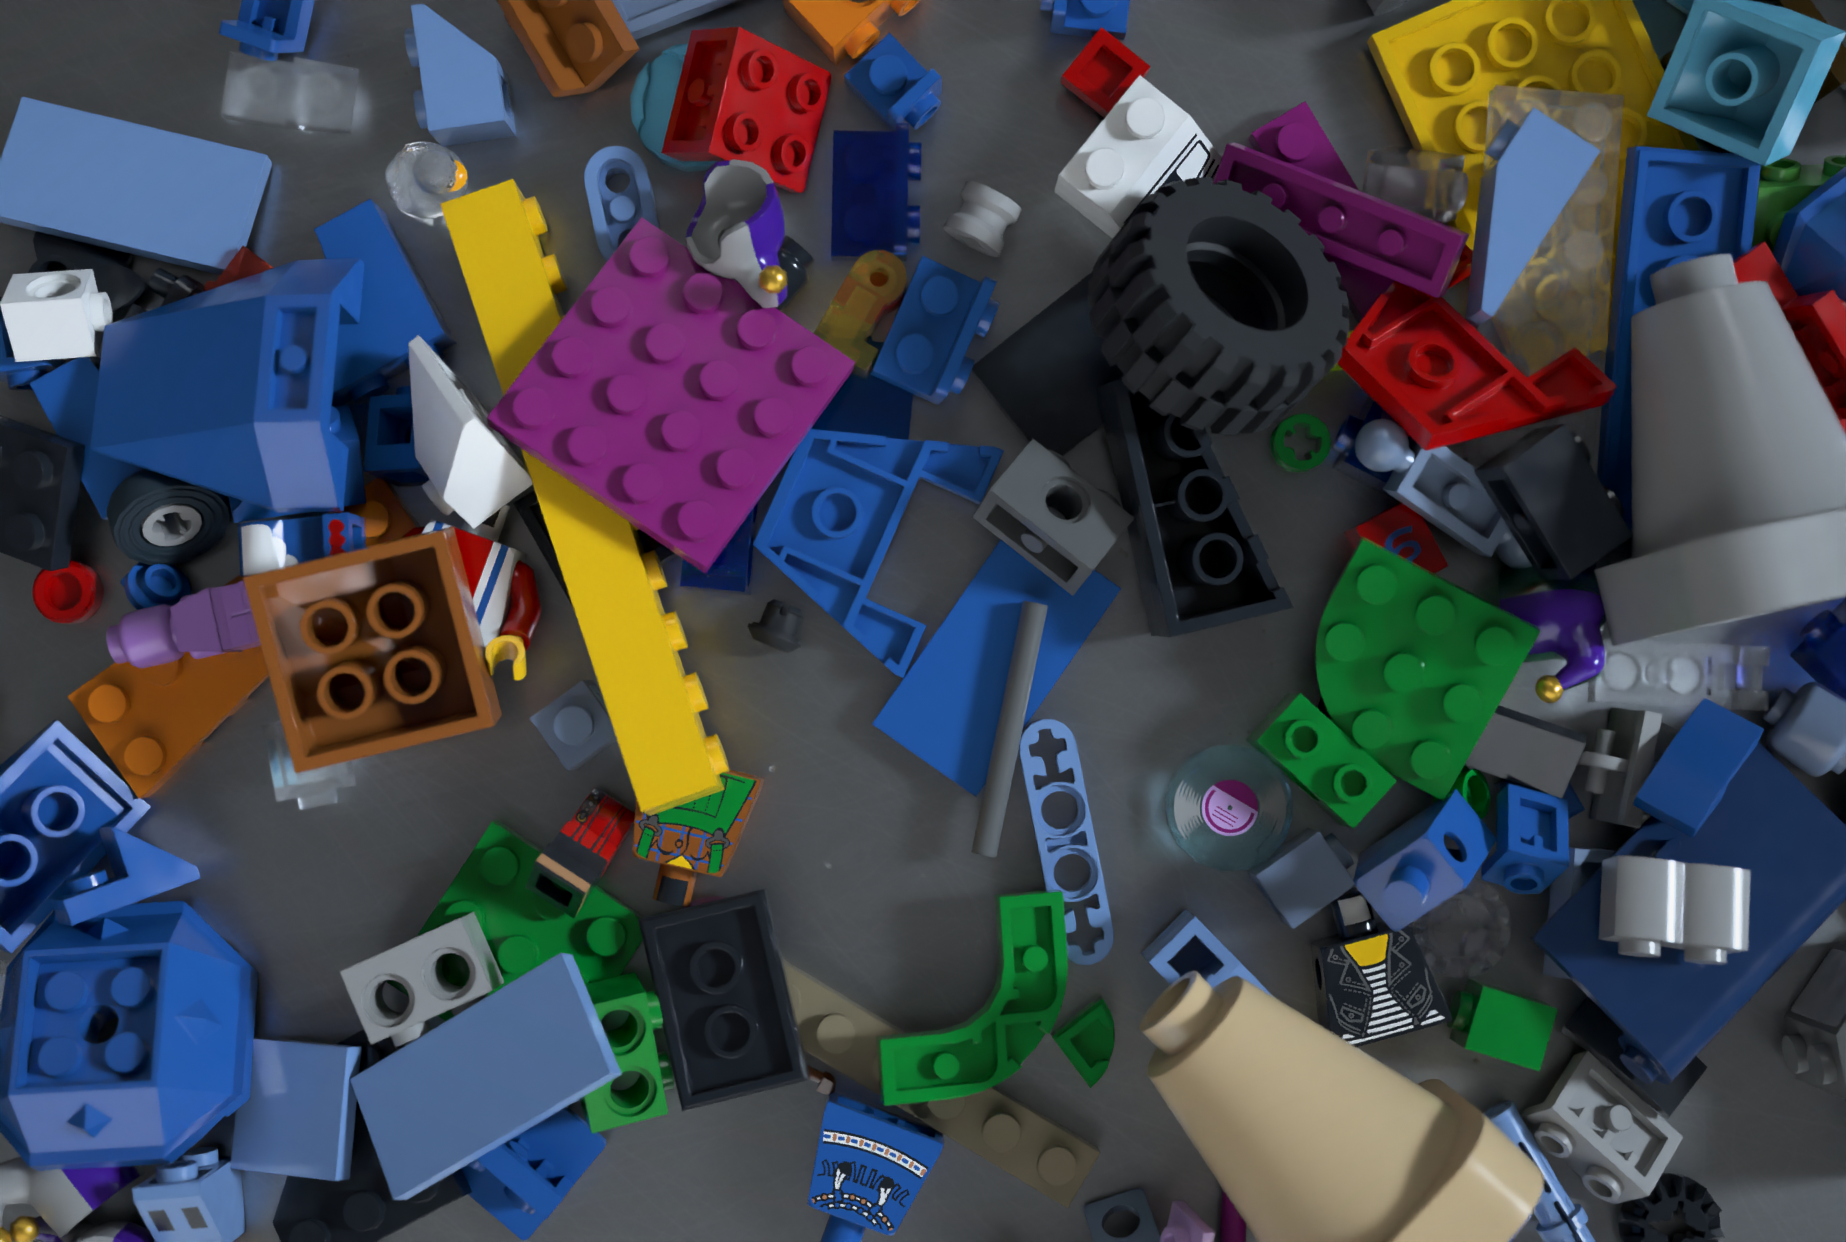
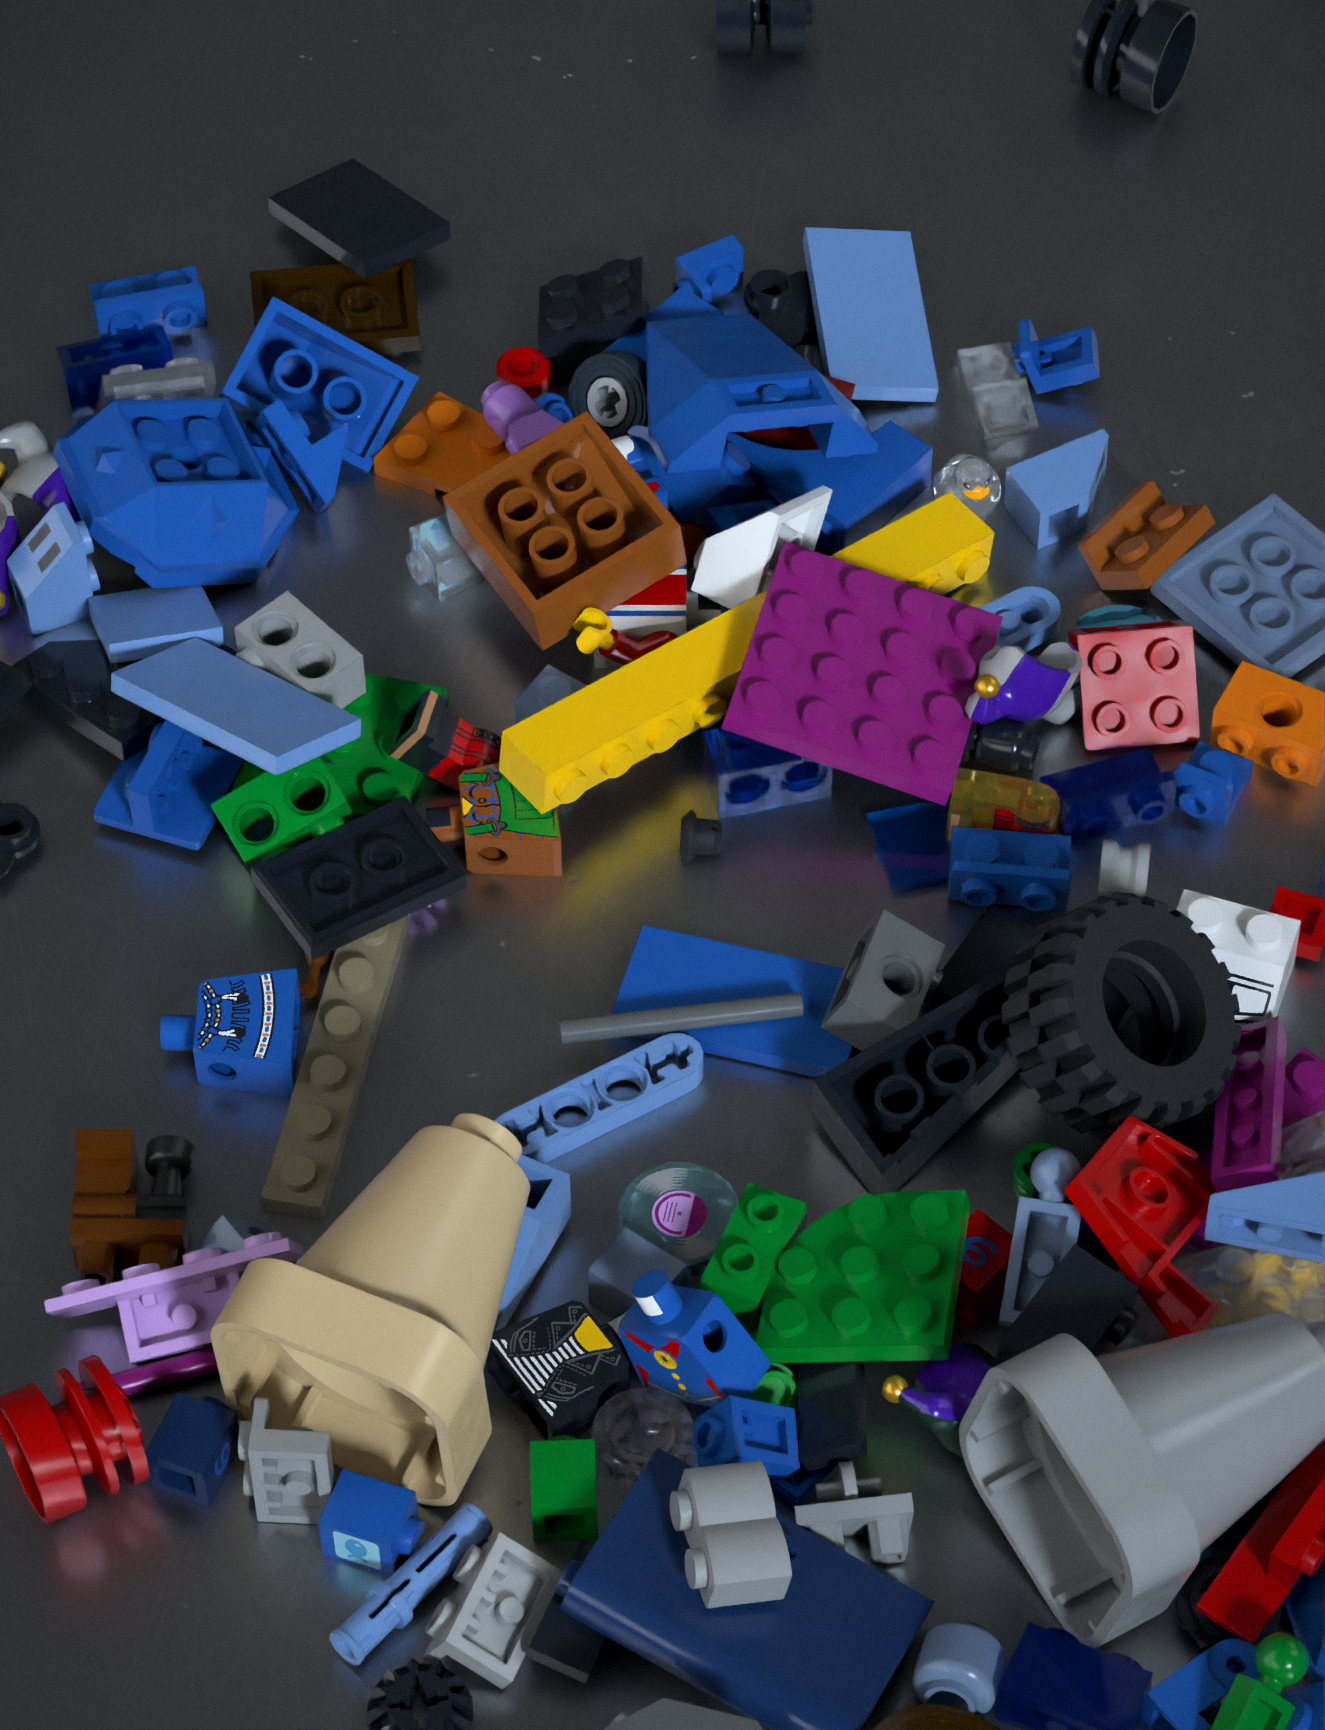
camera: 75 degrees right, 35 degrees down
white brick [0,269,113,362] -> none
blue wing [753,429,1004,678] -> none
green plate [876,889,1068,1106] -> none
clear plate [1588,639,1771,711] -> none
blue slope [1633,698,1764,838] -> none

